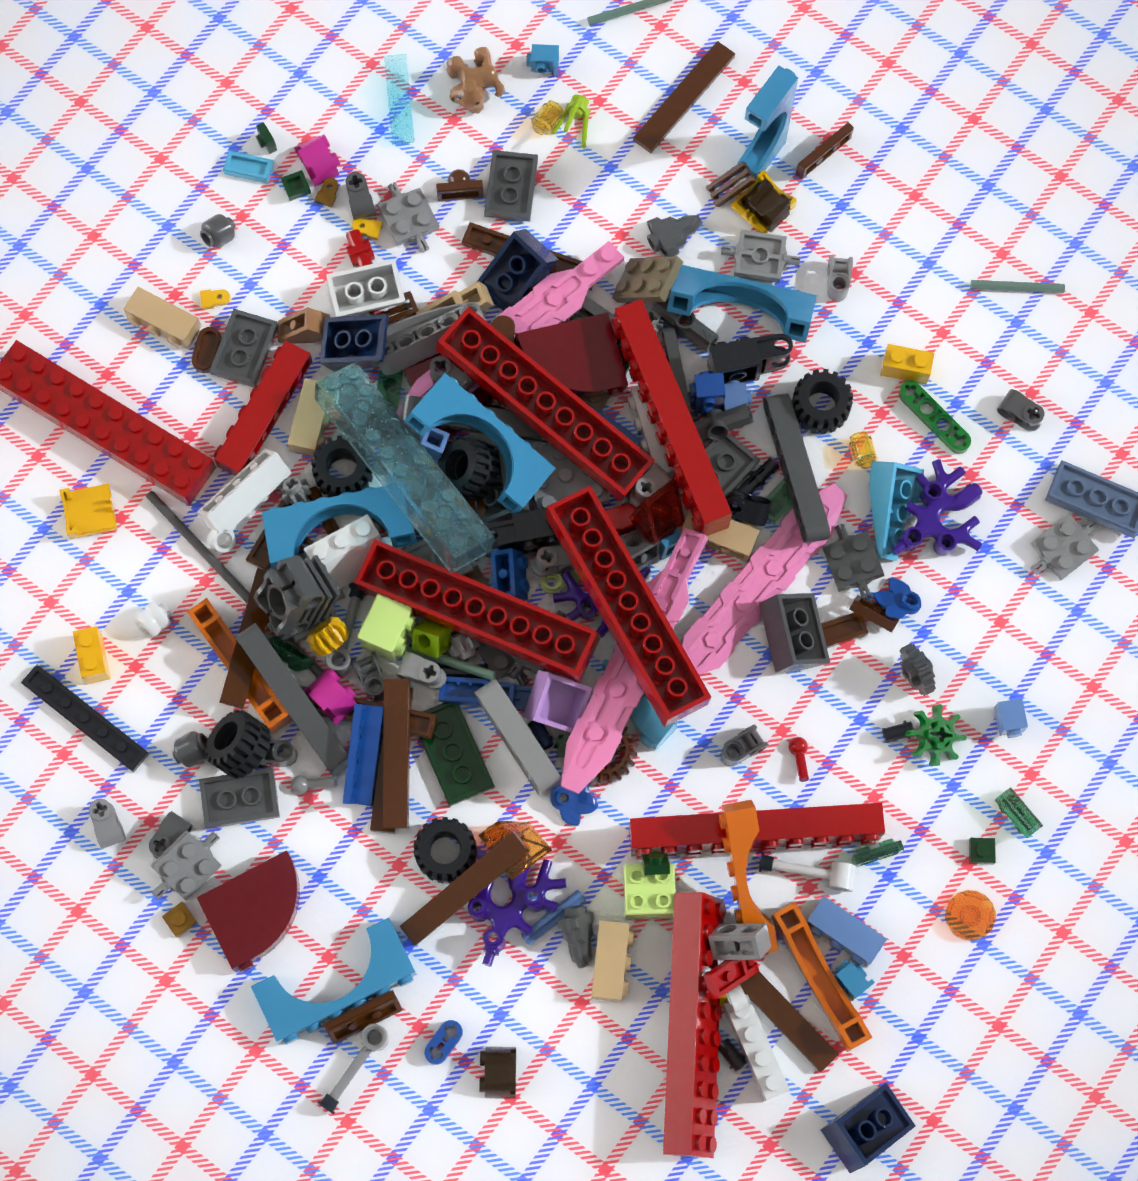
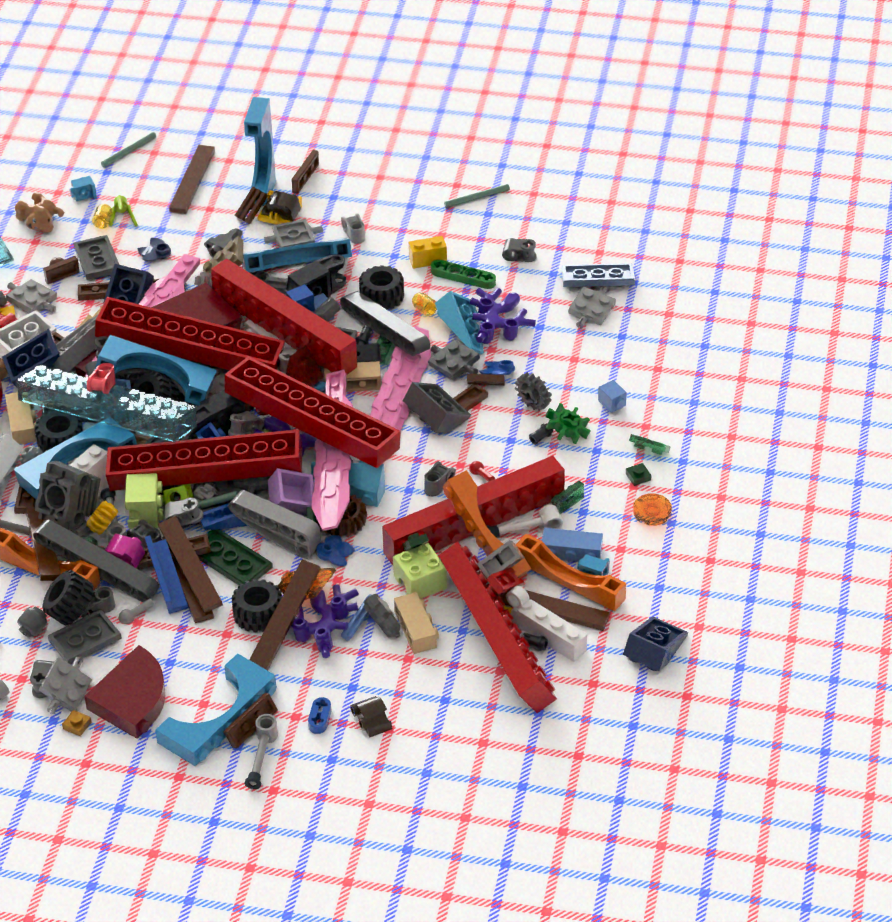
camera: 25 degrees left, 30 degrees down
none -> coral piece [87,363,116,394]
none -> dark blue plate [137,237,172,261]
none -> light grey gear [194,272,213,288]

